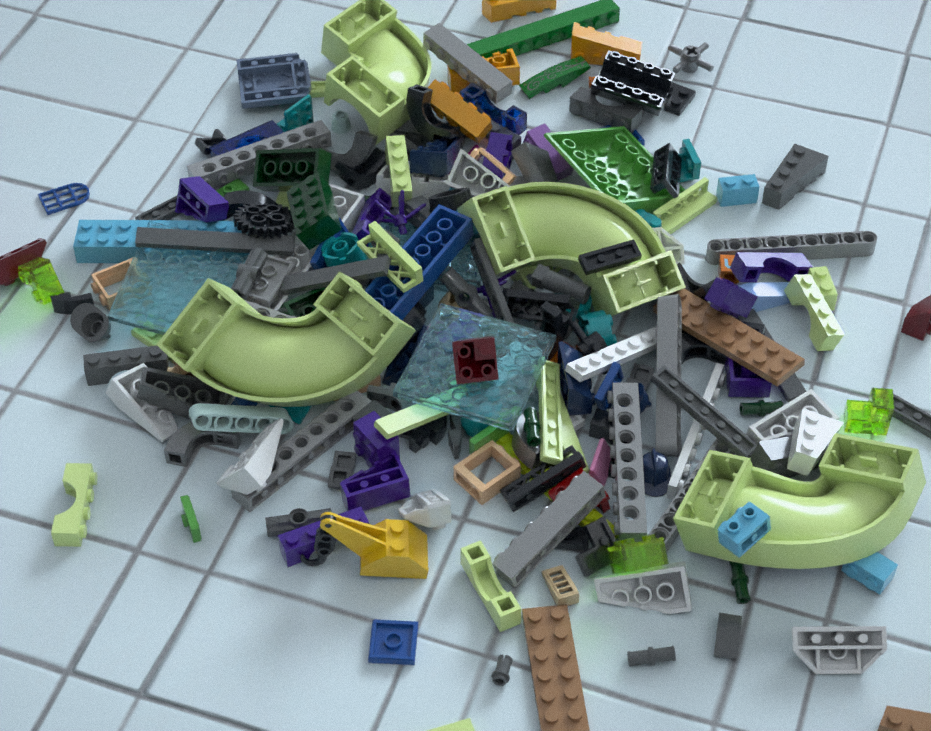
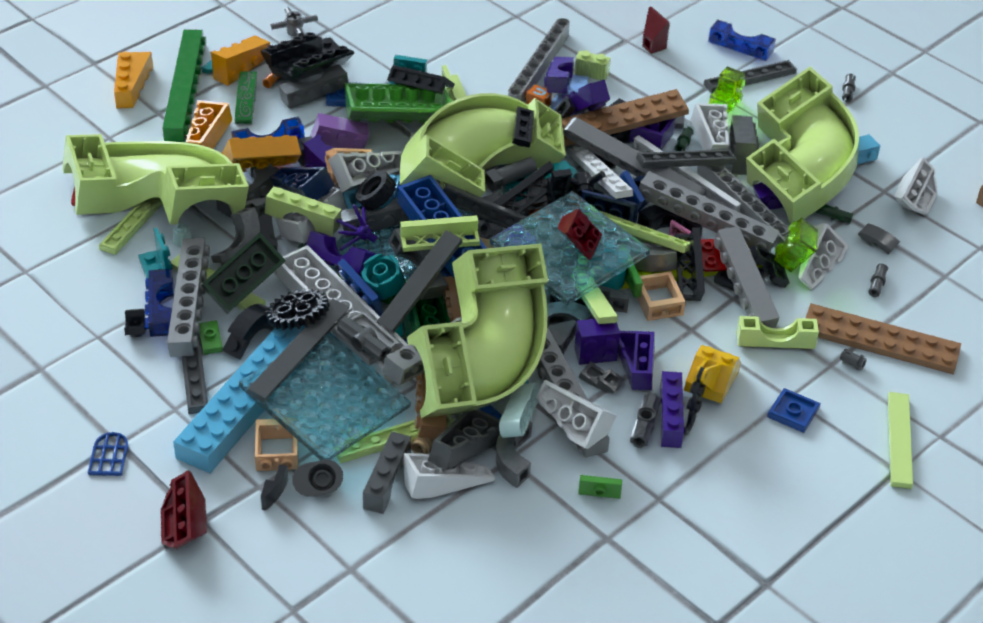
camera: 65 degrees left, 5 degrees down
clear neon green brick [18,257,64,305] -> none
yellowish green arch [51,463,97,547] -> none
dark purple wedge [175,176,229,222] -> none
sand blue wedge [236,53,312,109] -> none
dark green brick [287,172,342,250] -> none
white wedge [398,489,451,530] -> none
black arch [406,84,460,141] -> none
light grey brick [423,23,512,104] -> none
dark grey slope [511,142,558,183] -> none
dark green pin [523,407,541,447] -> none
tan slope [541,565,580,606] -> none
medium azure brick [716,174,760,207] -> none
medium azure brick [717,501,771,558] -> none
dark grey wedge [762,143,829,210] -> none
yellowish green arch [784,274,844,351] -> none
white wedge [787,409,843,476] -> none

